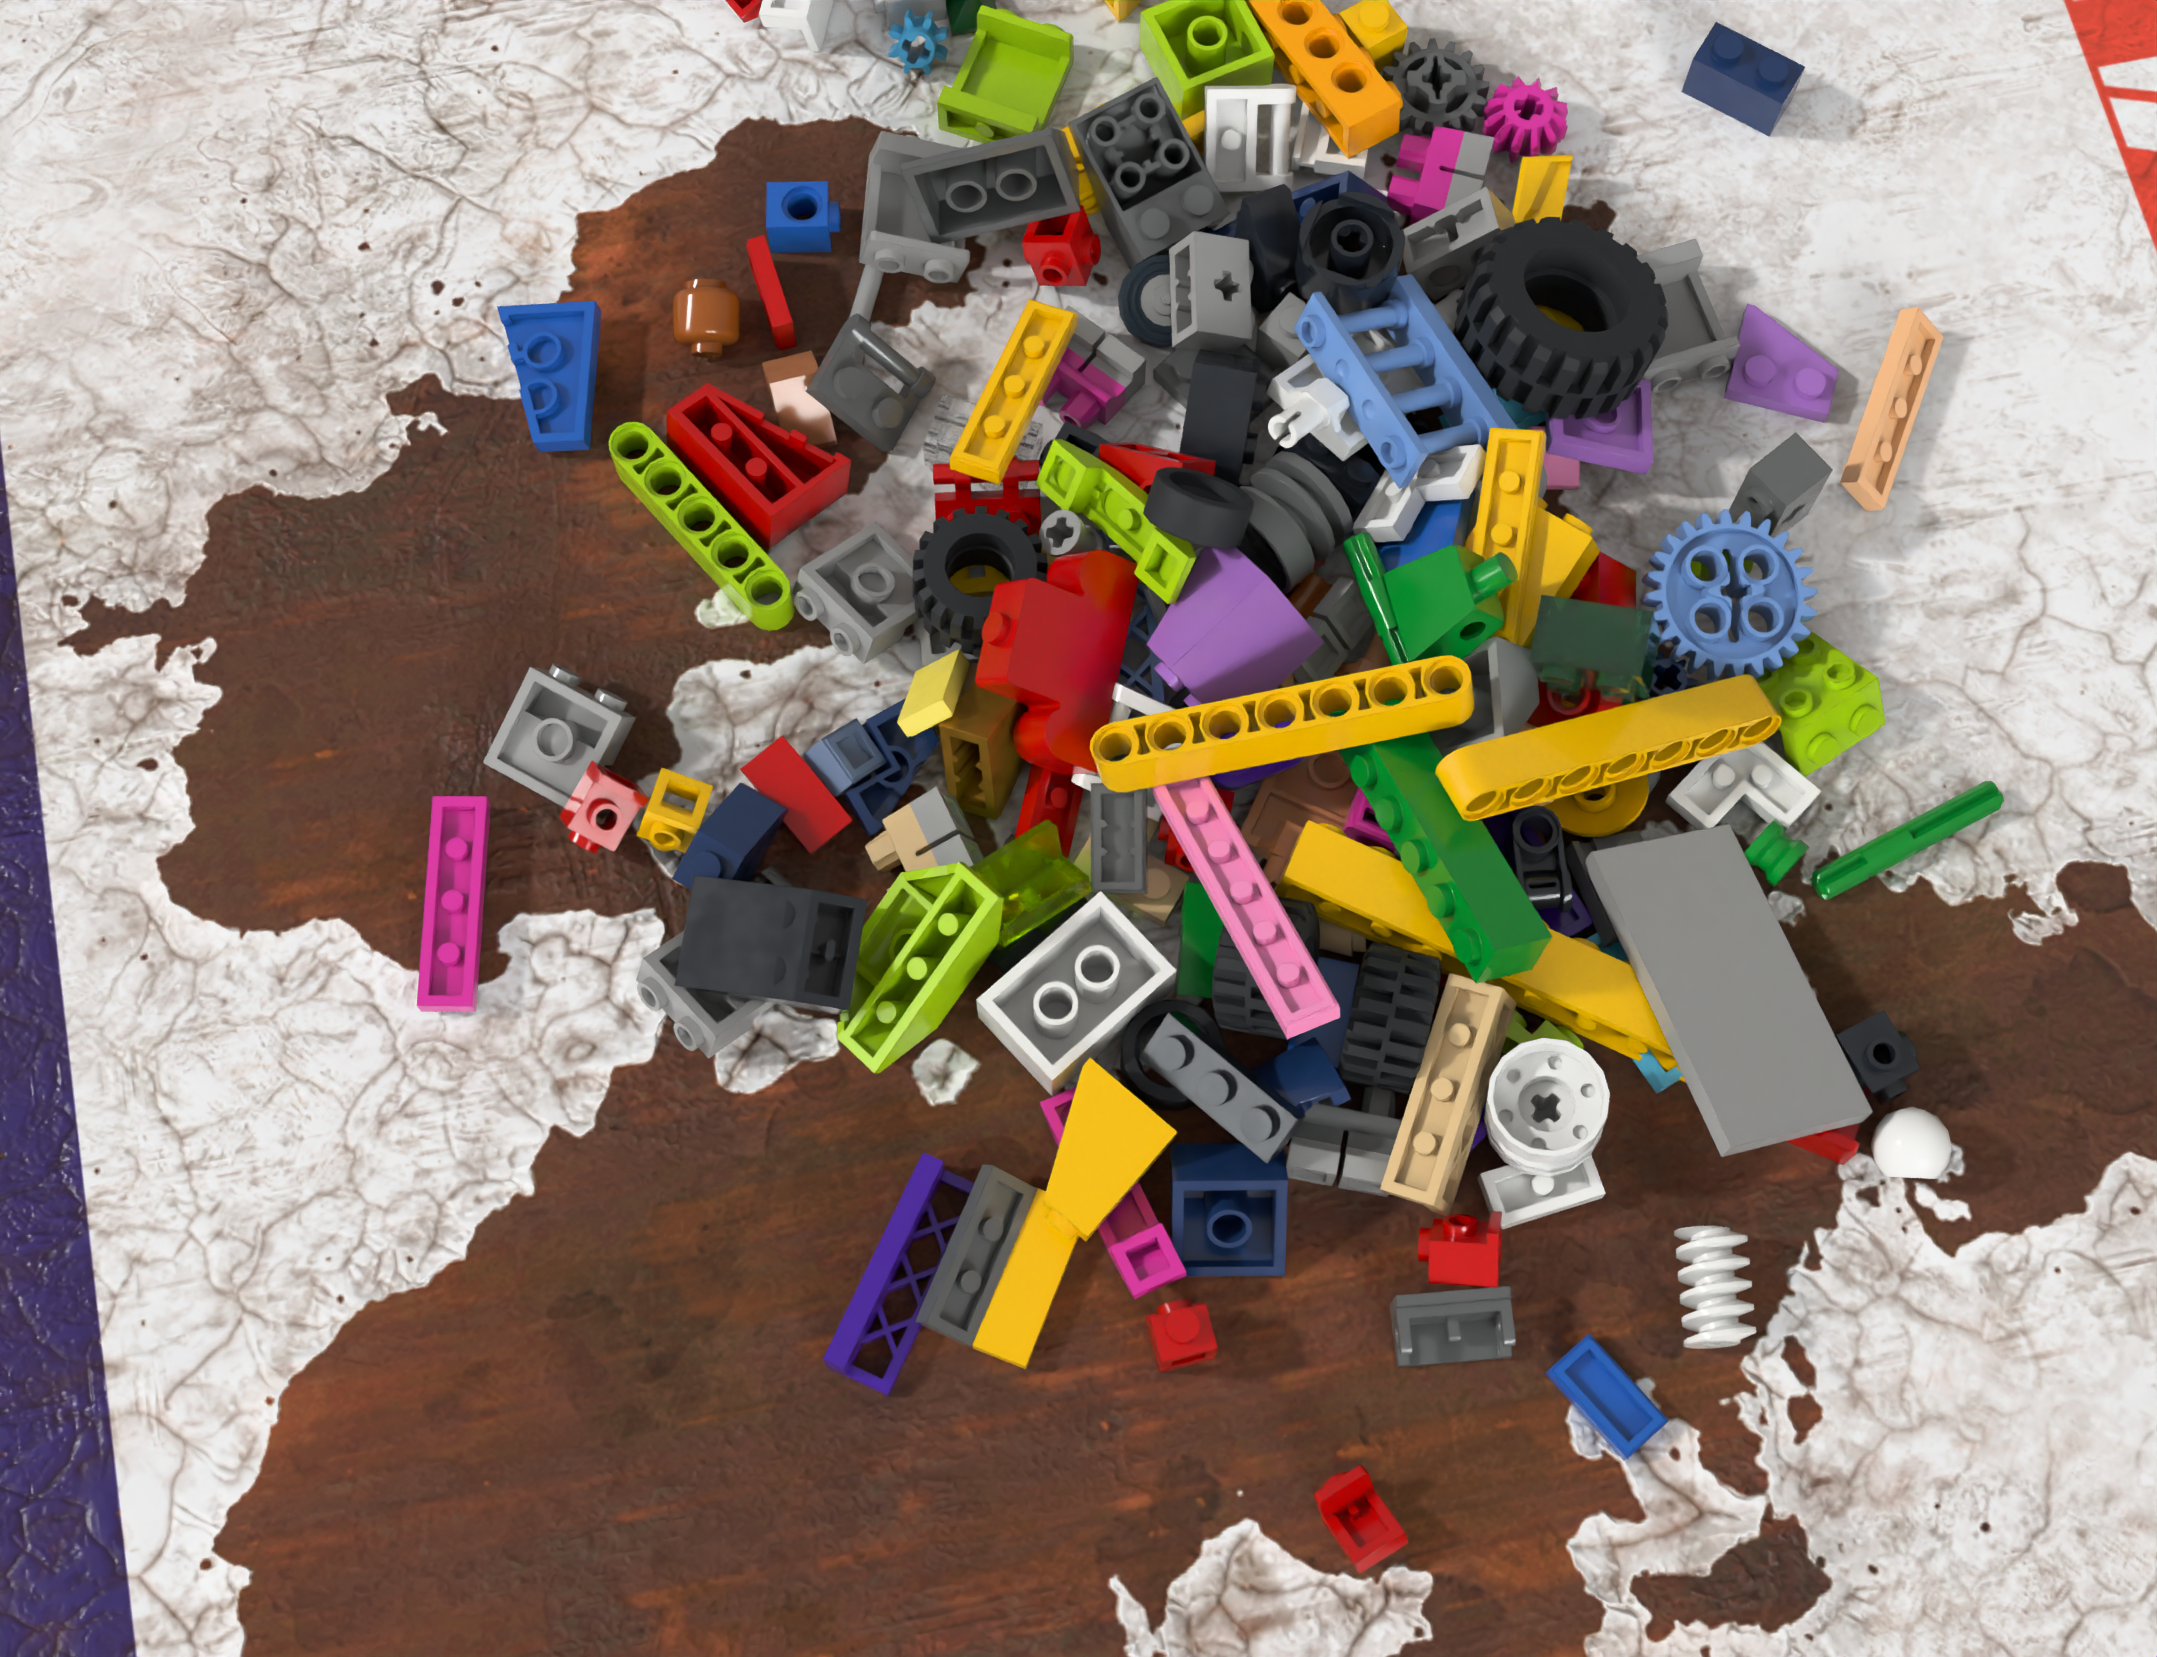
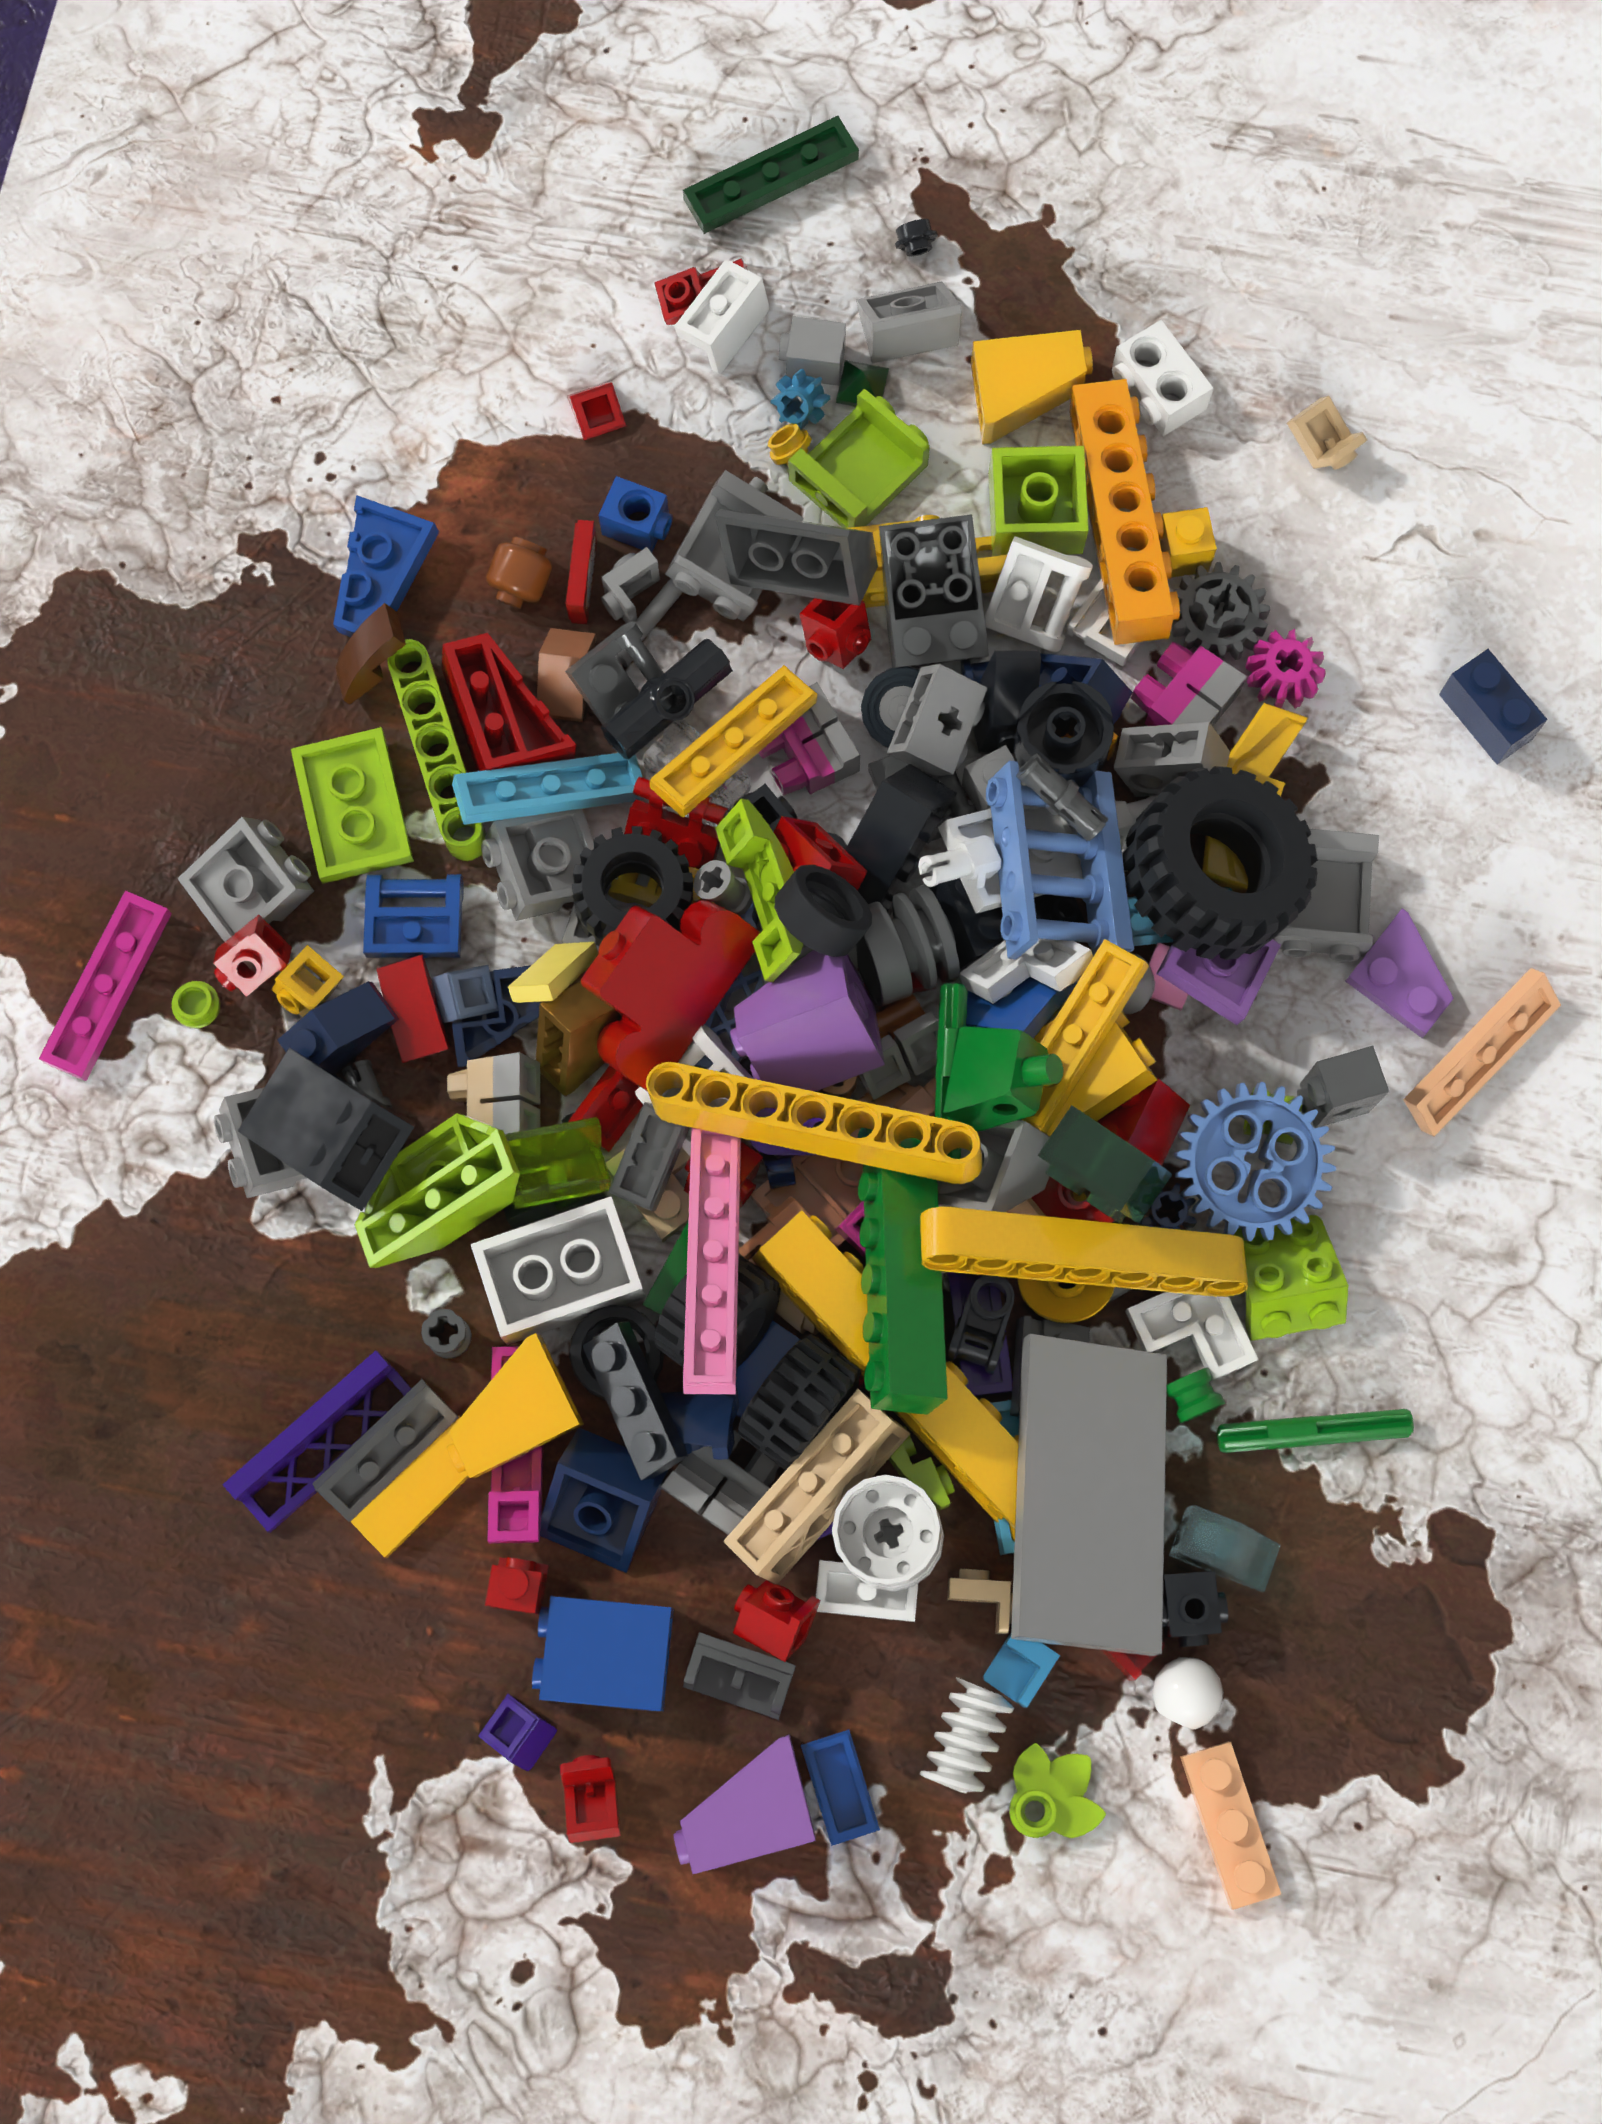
camera: 25 degrees right, 5 degrees up
none -> lime plate [172,981,221,1028]
none -> lime plate [291,727,414,884]
none -> reddish brown slope [336,603,406,705]
none -> blue plate [363,874,464,958]
none -> dark grey bush [421,1309,472,1359]
none -> medium azure plate [452,753,644,825]
none -> dark purple slope [478,1694,557,1771]
none -> blue brick [532,1596,674,1711]
none -> red slope [567,382,626,440]
none -> black piece [600,639,733,759]
none -> light grey bracket [601,547,660,623]
none -> medium lavender slope [673,1734,816,1874]
none -> dark blue hand [758,1151,796,1189]
none -> yellow plate [768,423,812,465]
none -> tan bracket [947,1569,1013,1634]
none -> dark azure panel [983,1633,1060,1708]
none -> lime plate [1009,1743,1106,1838]
none -> dark grey pin [1016,753,1108,841]
none -> clear light blue slope [1169,1505,1281,1592]
none -> light nougat plate [1180,1741,1281,1910]

